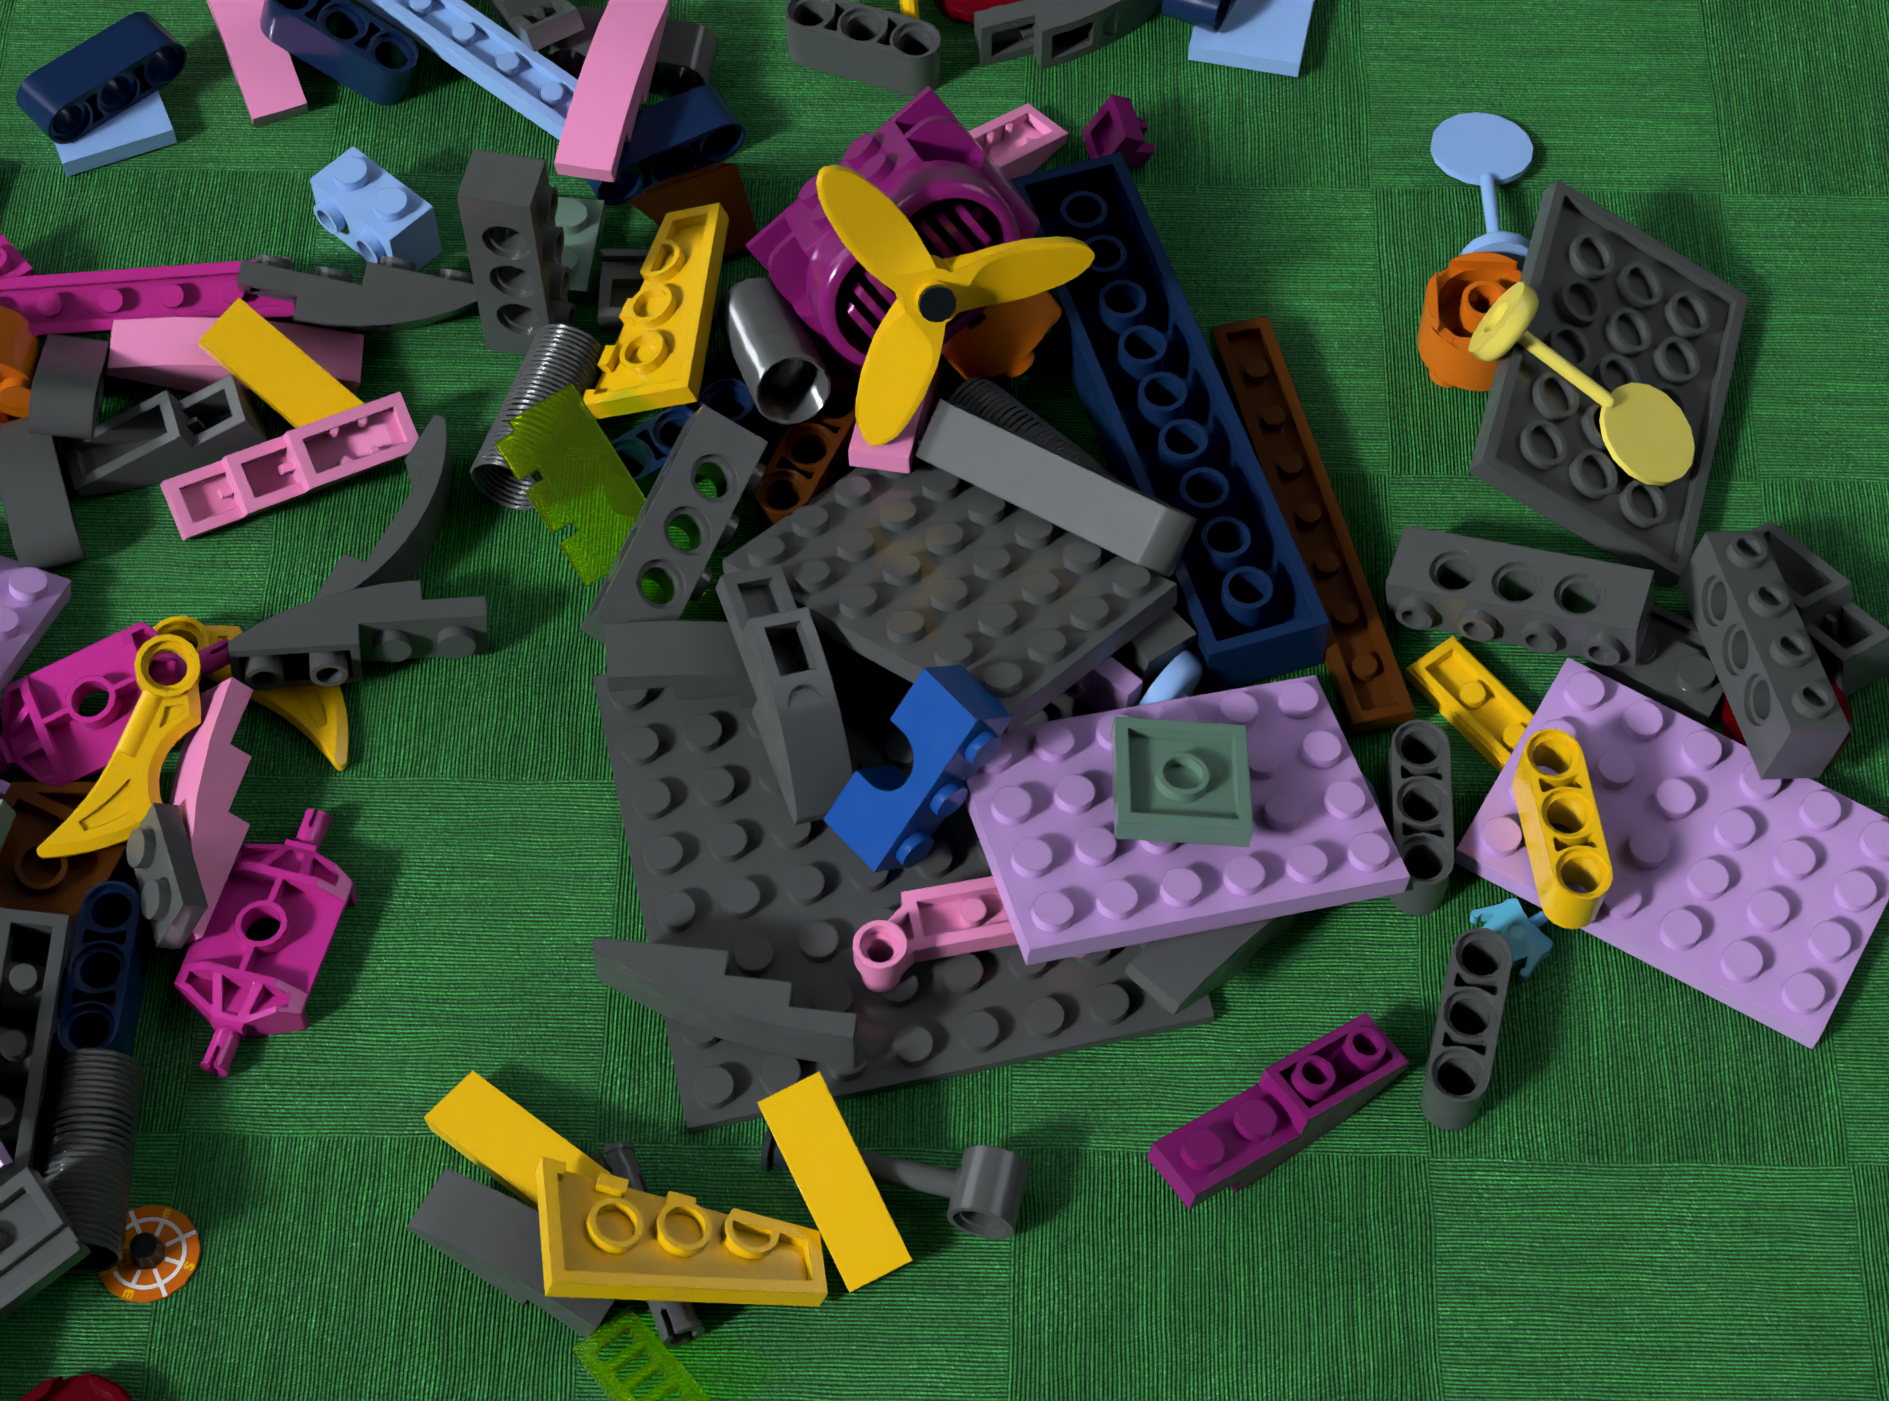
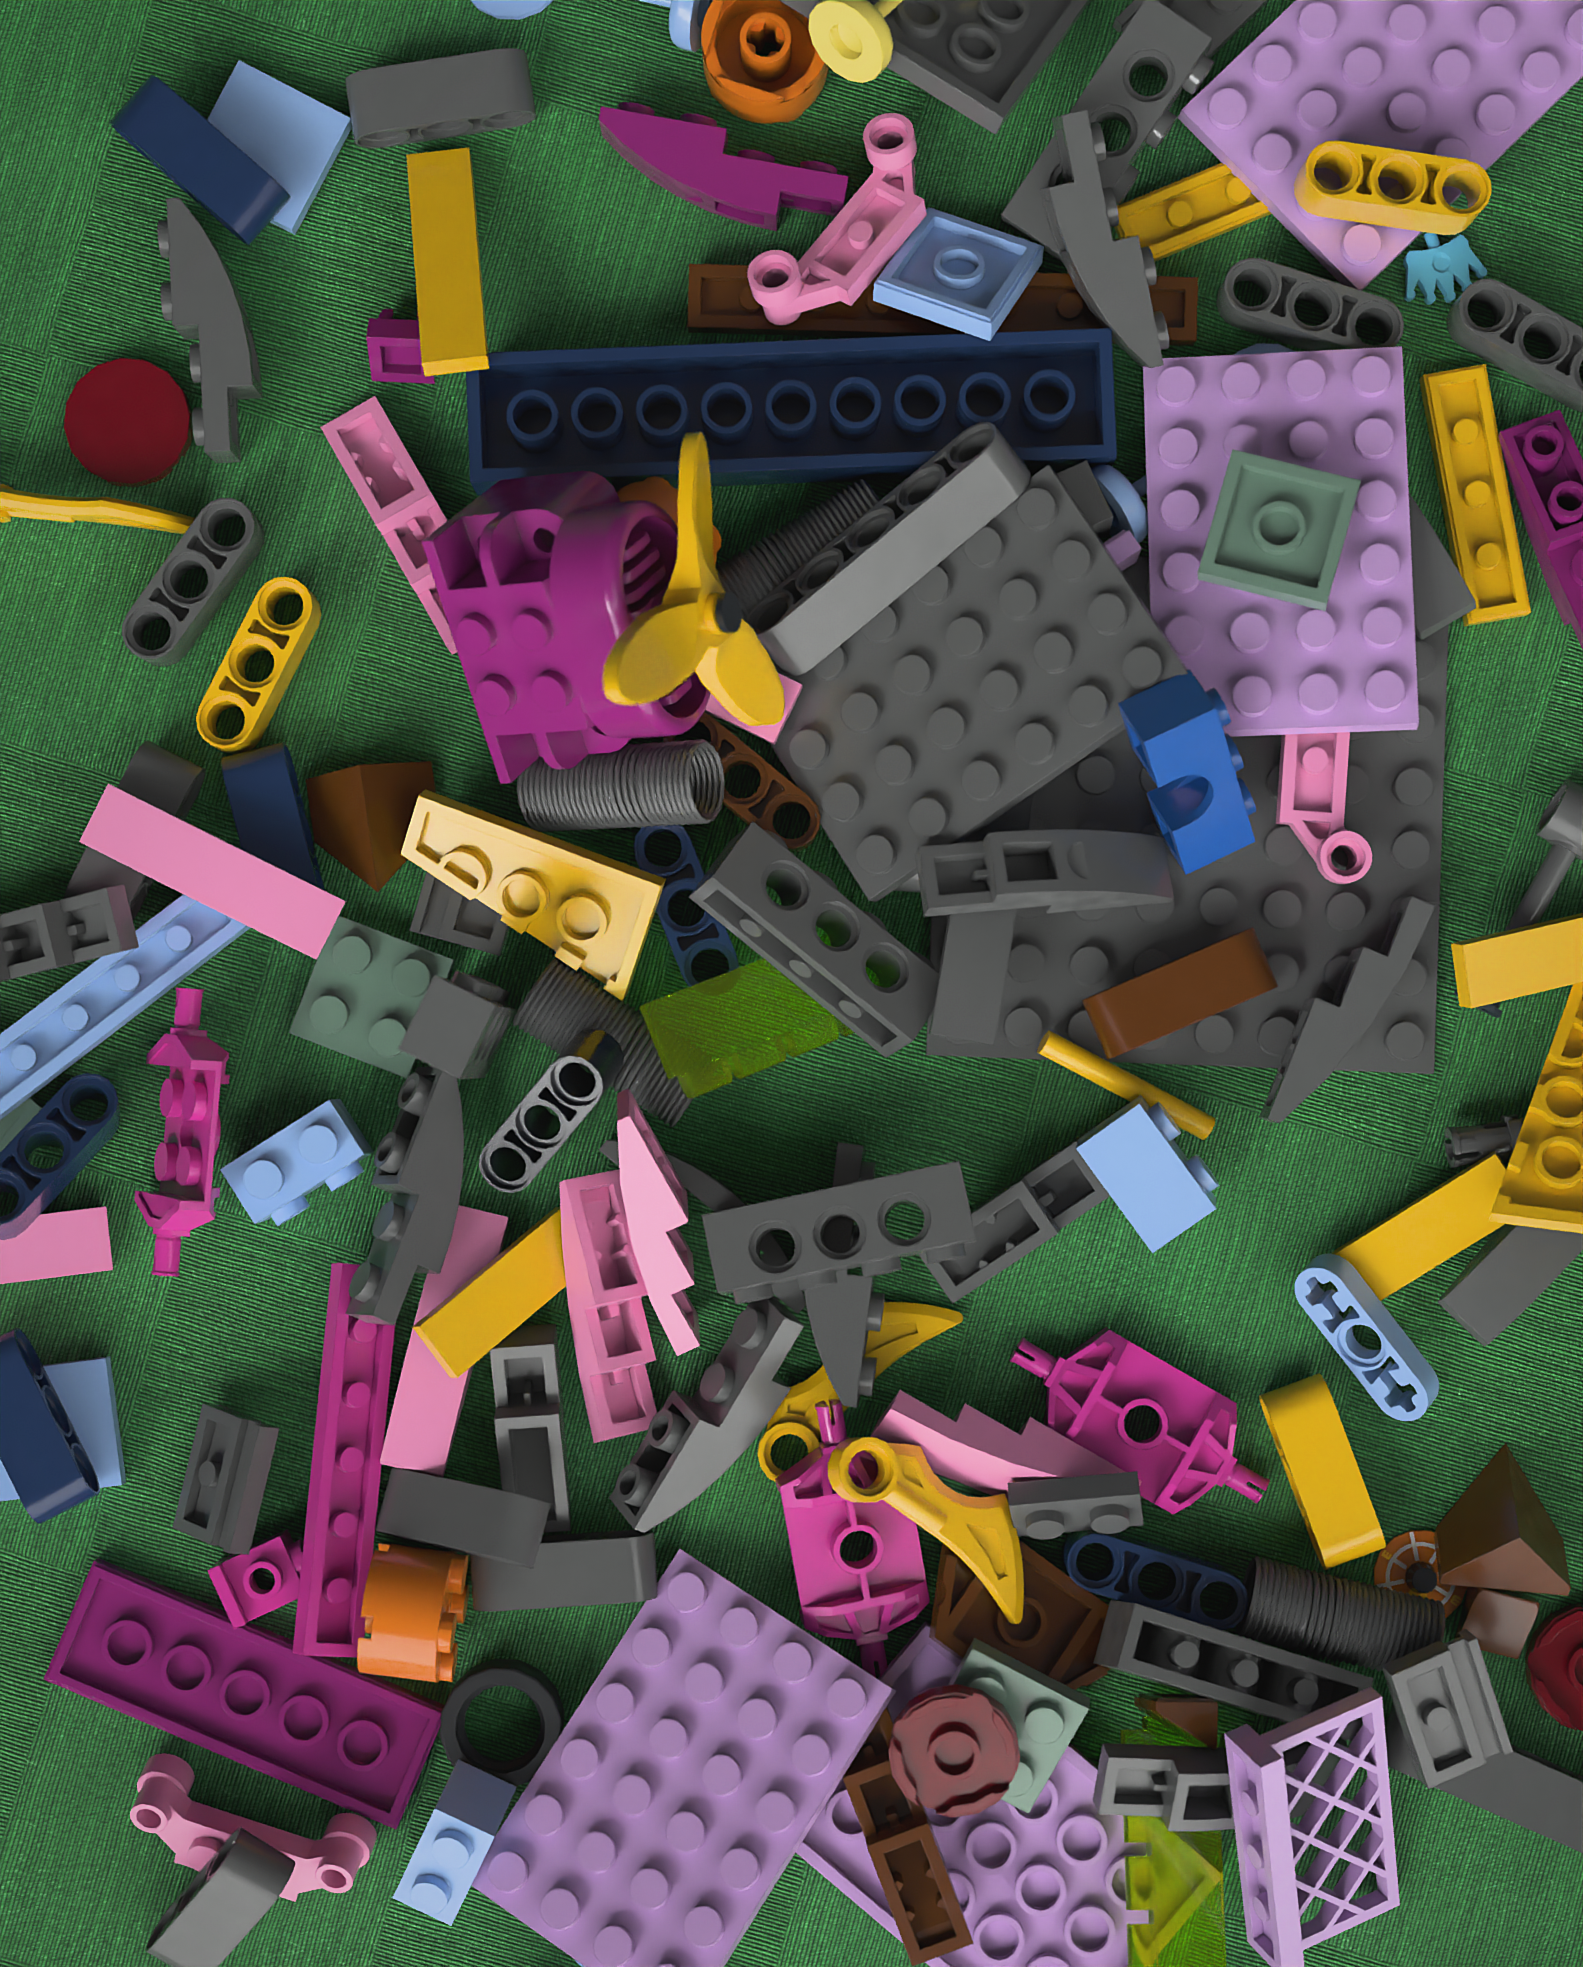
camera: 75 degrees left, 30 degrees up
none -> dark pink plate [134,987,230,1276]
none -> dark grey plate [172,1403,279,1554]
none -> yellow beam [196,577,321,754]
none -> dark grey beam [345,48,536,148]
none -> yellow tile [406,147,490,376]
none -> black beam [479,1029,624,1193]
none -> magenta slope [599,102,848,231]
none -> dark grey slope [609,1297,804,1533]
none -> bright pink slope [617,1088,700,1356]
none -> dark grey brick [702,1161,977,1304]
none -> bright pink plate [747,113,927,325]
none -> light blue tile [873,207,1044,341]
none -> dark grey slope [919,1102,1130,1304]
none -> yellow bar [1037,1030,1216,1140]
none -> dark grey slope [1040,110,1169,368]
none -> light blue brick [1076,1095,1219,1253]
none -> reddish brown beam [1082,927,1278,1059]
none -> yellow beam [1259,1373,1386,1570]
none -> light blue beam [1295,1254,1439,1421]
none -> yellow tile [1419,364,1531,627]
none -> reddish brown slope [1434,1442,1571,1596]
none -> reddish brown slope [1455,1586,1540,1660]

